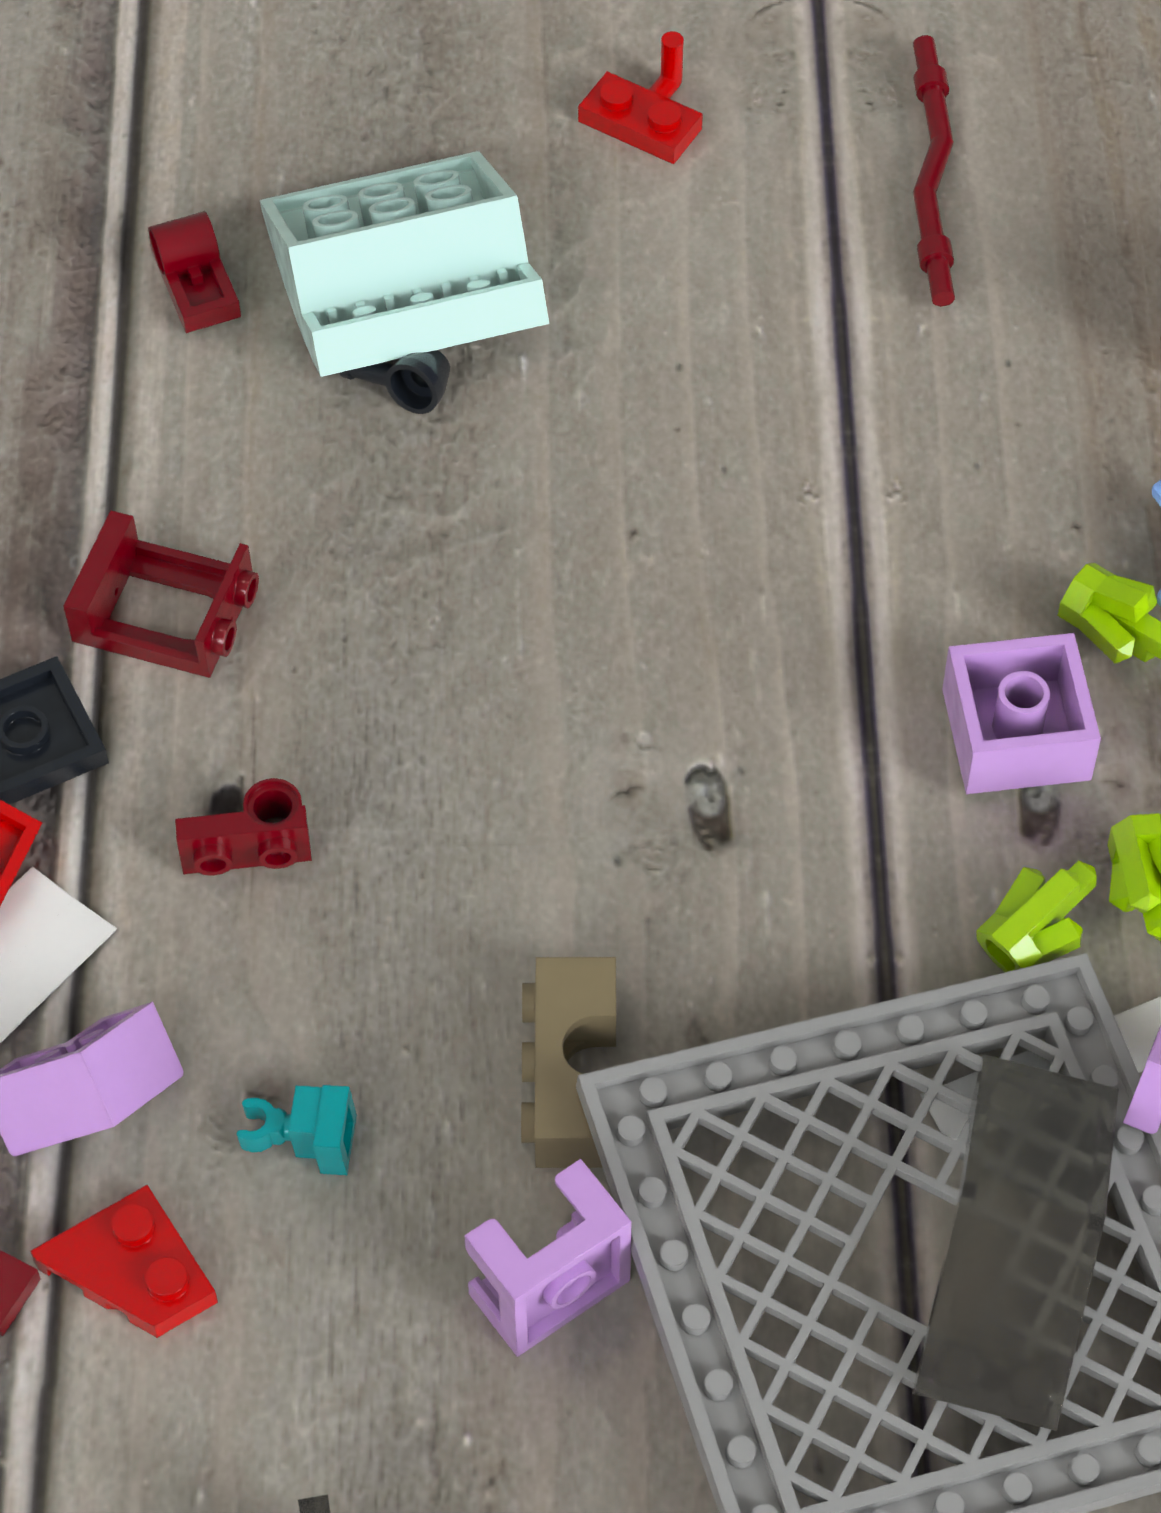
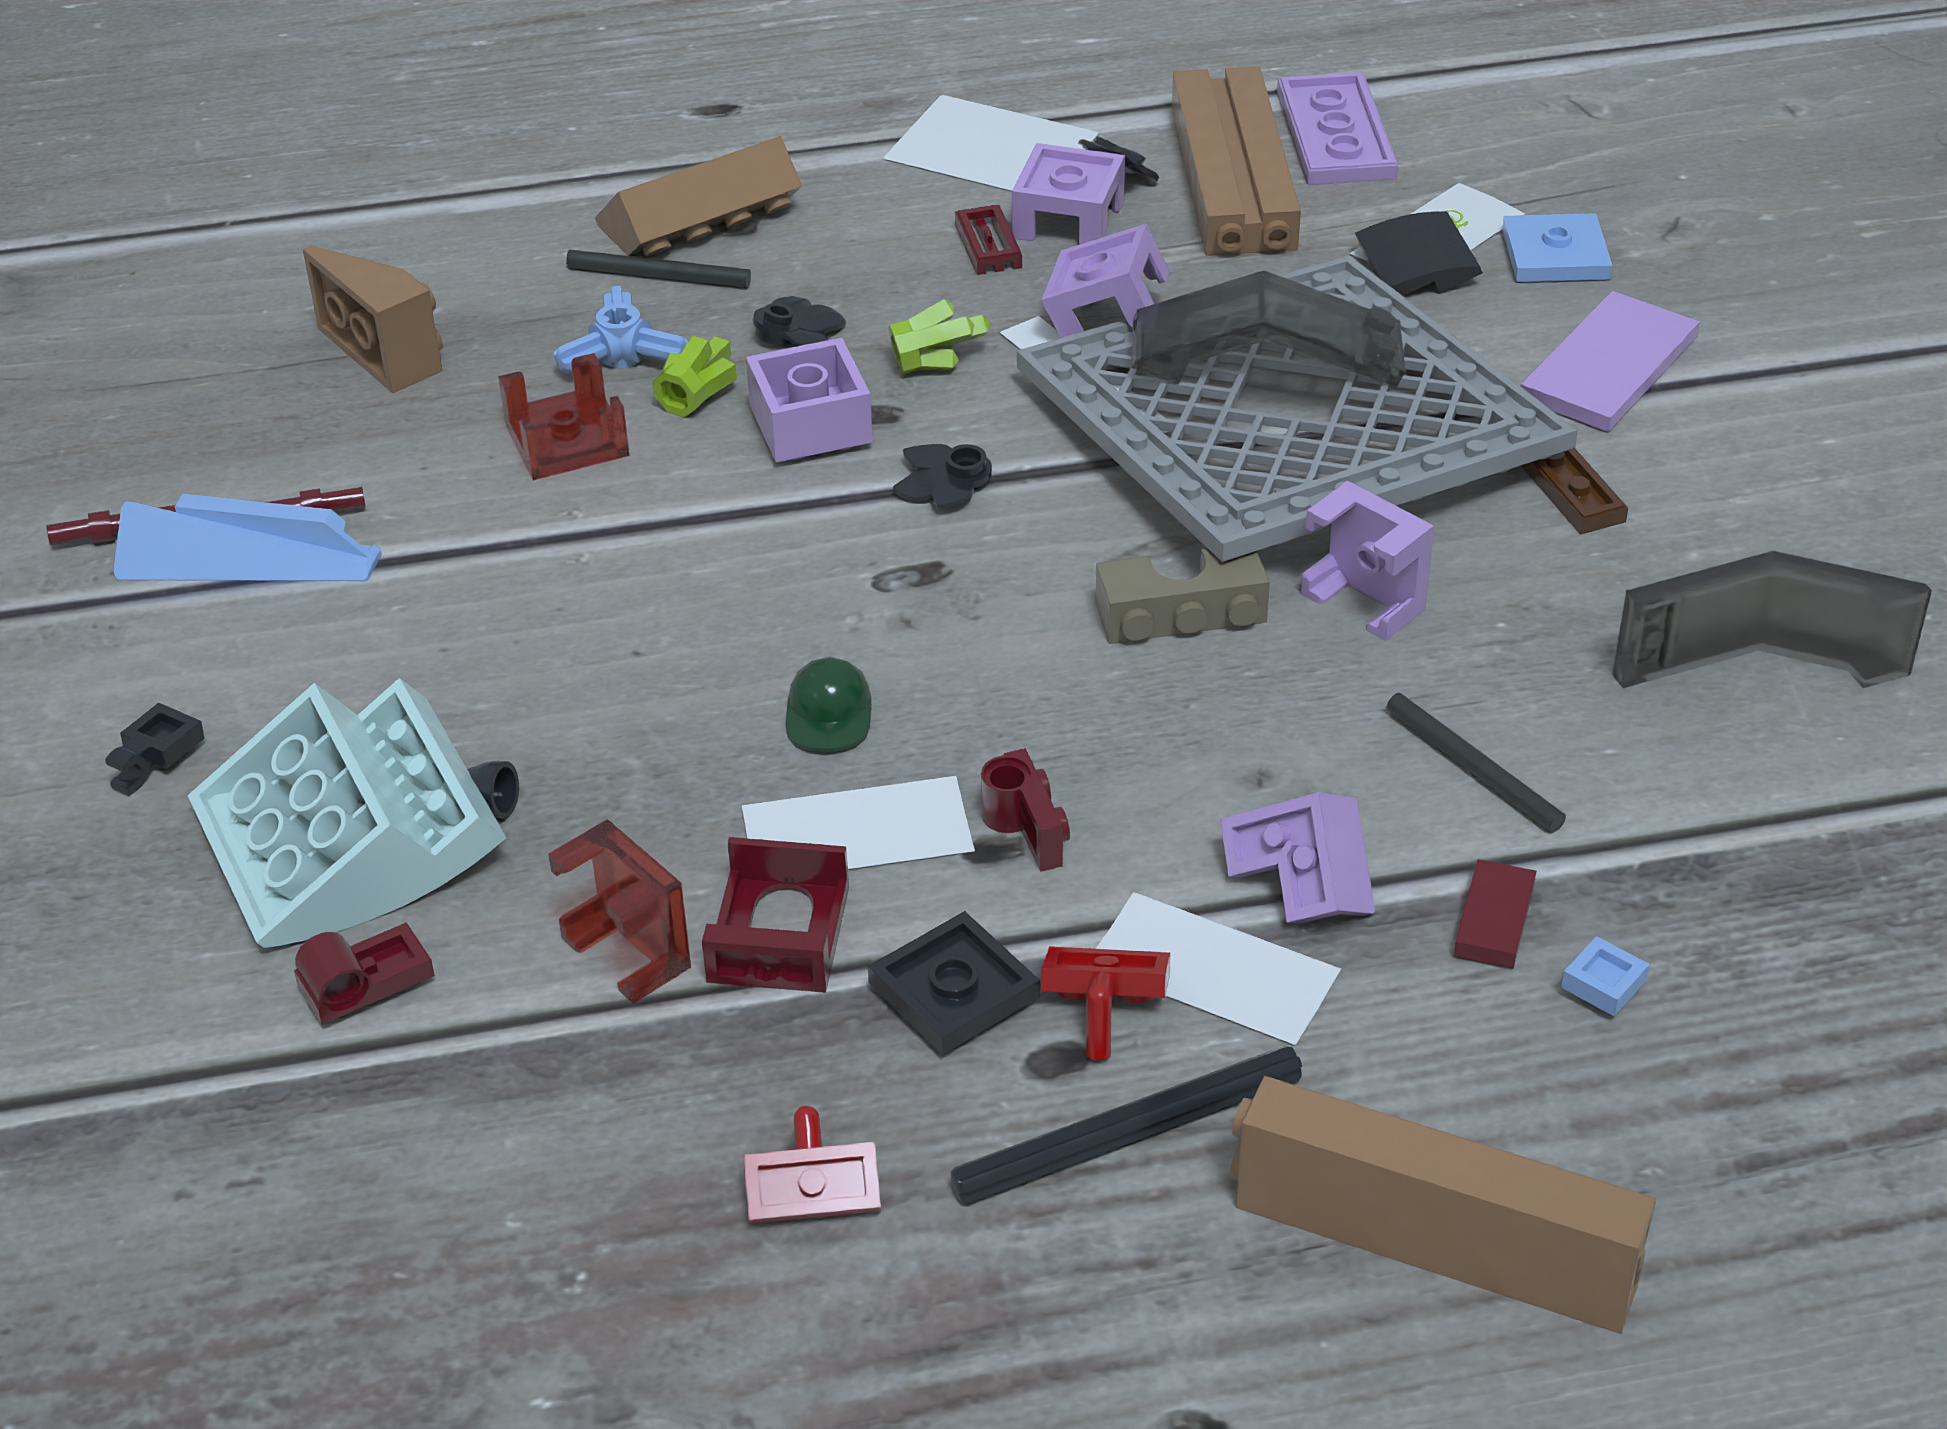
camera: 100 degrees left, 15 degrees down
red wing [30,1185,218,1338] -> none
teal piece [236,1085,357,1176] -> none
red plate [578,31,703,164] -> none
lime rock [976,860,1097,972] -> none
none -> black plate [105,703,205,795]
none -> light blue wedge [114,494,382,581]
none -> clear red panel [498,353,630,480]
none -> clear red panel [548,819,691,1004]
none -> white sticker [742,776,975,869]
none -> dark green cap [786,656,872,752]
none -> black plate [893,444,992,508]
none -> pearl dark grey bar [1387,693,1566,833]

